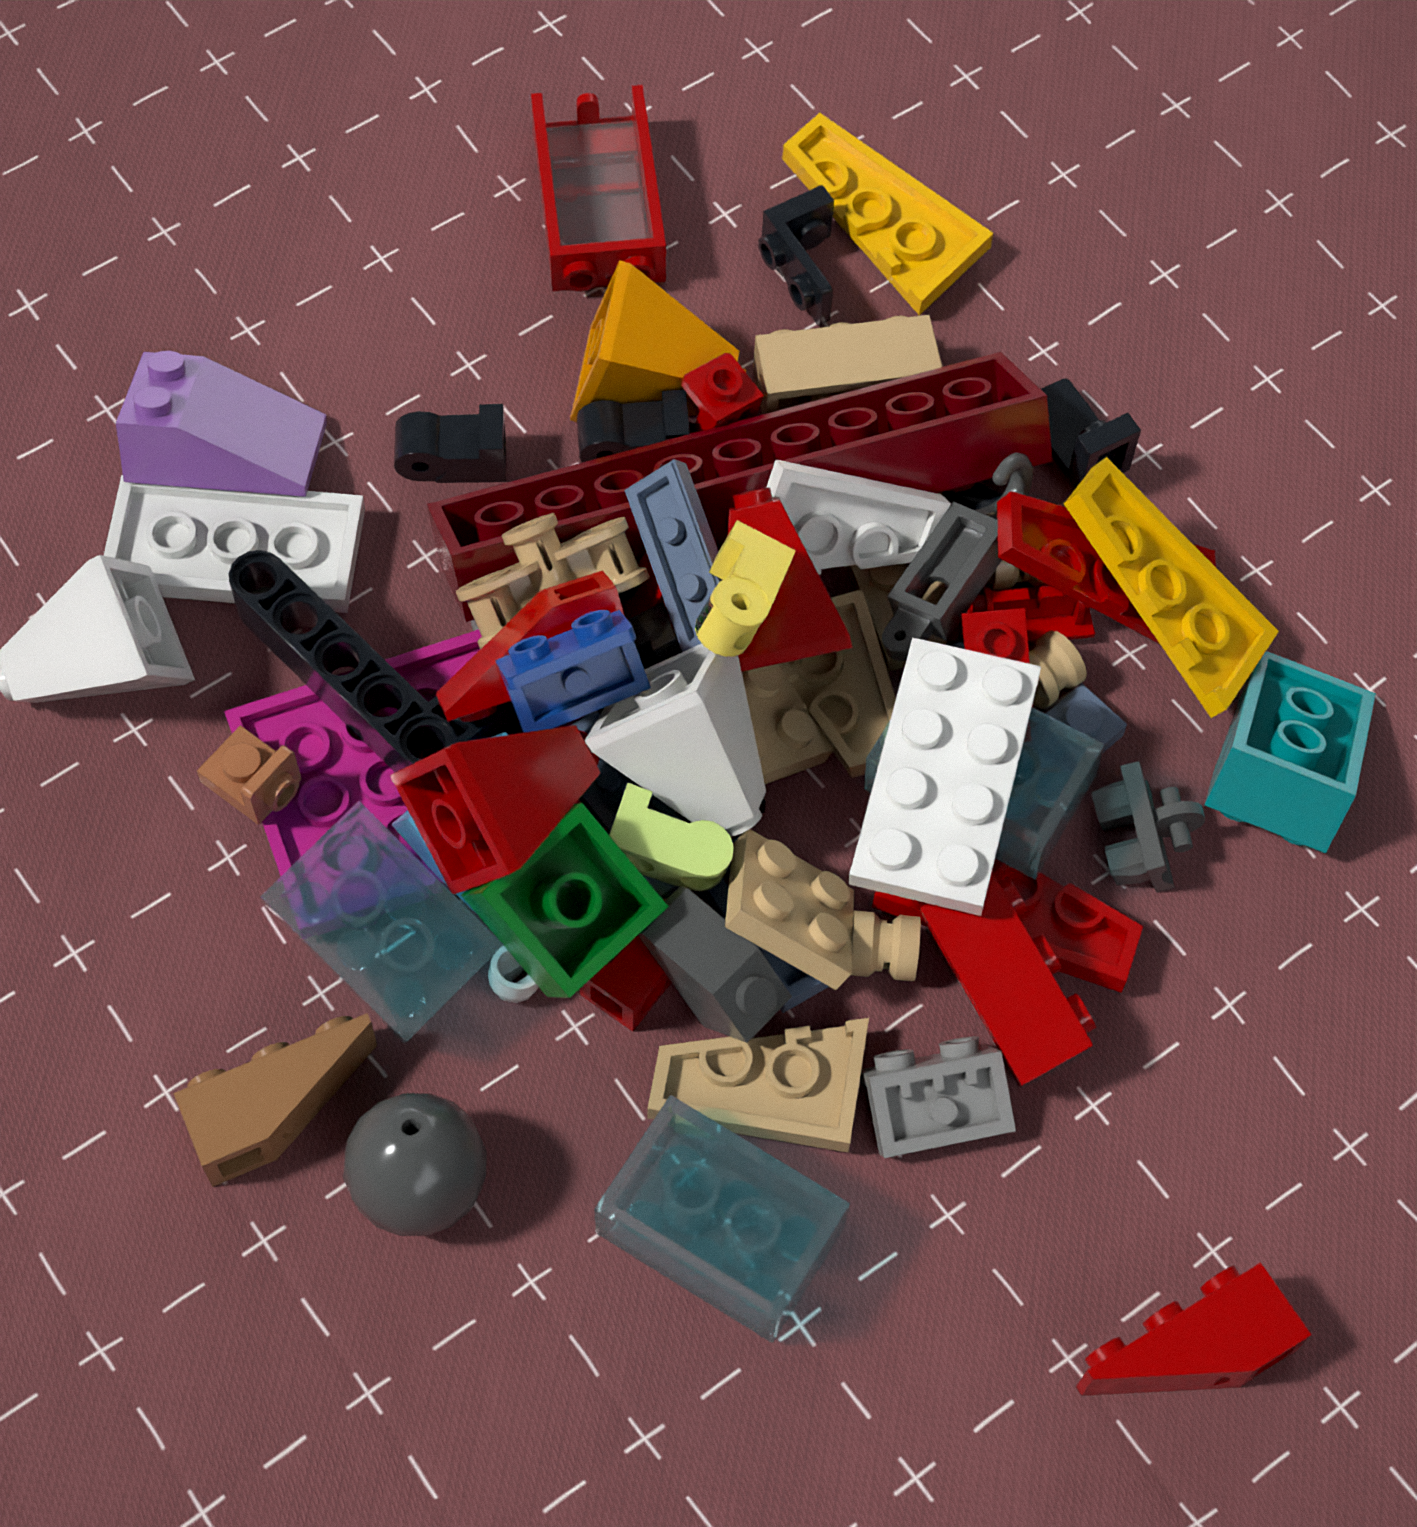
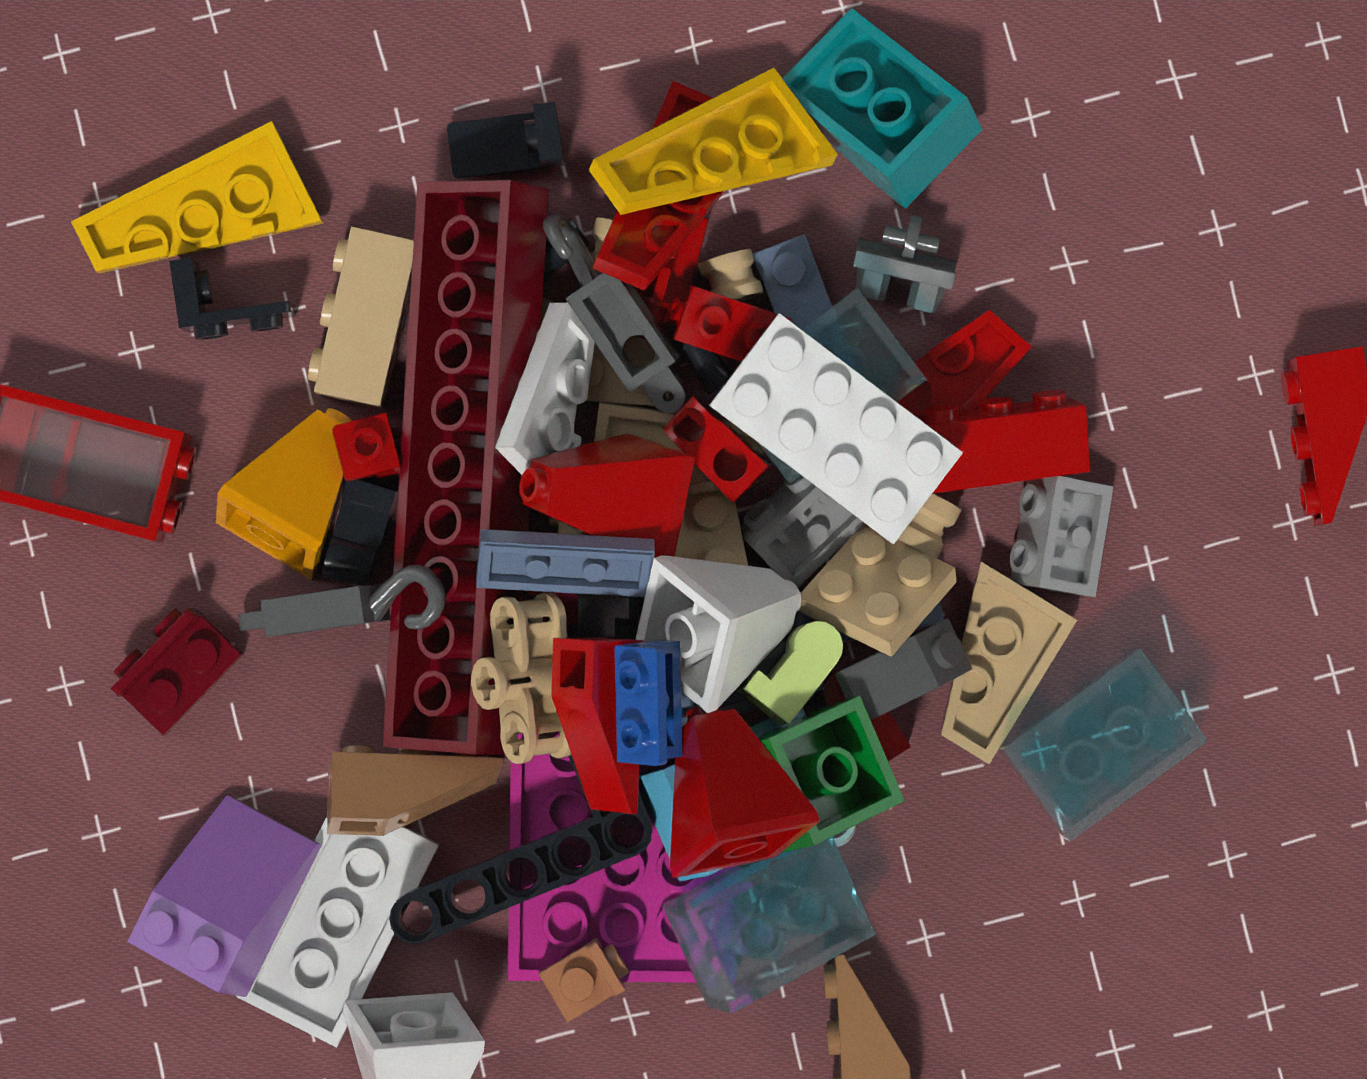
camera: 65 degrees left, 25 degrees up
dark grey piece [343,1093,487,1236] -> none
black leg [394,404,506,483] -> none
light yellow leg [695,520,796,657] -> none
none -> dark red bracket [110,608,244,736]
none -> dark grey piece [238,565,446,637]
none -> medium nougat slope [327,745,503,836]
none -> red leg [662,395,773,503]
none -> light grey bracket [740,469,865,588]

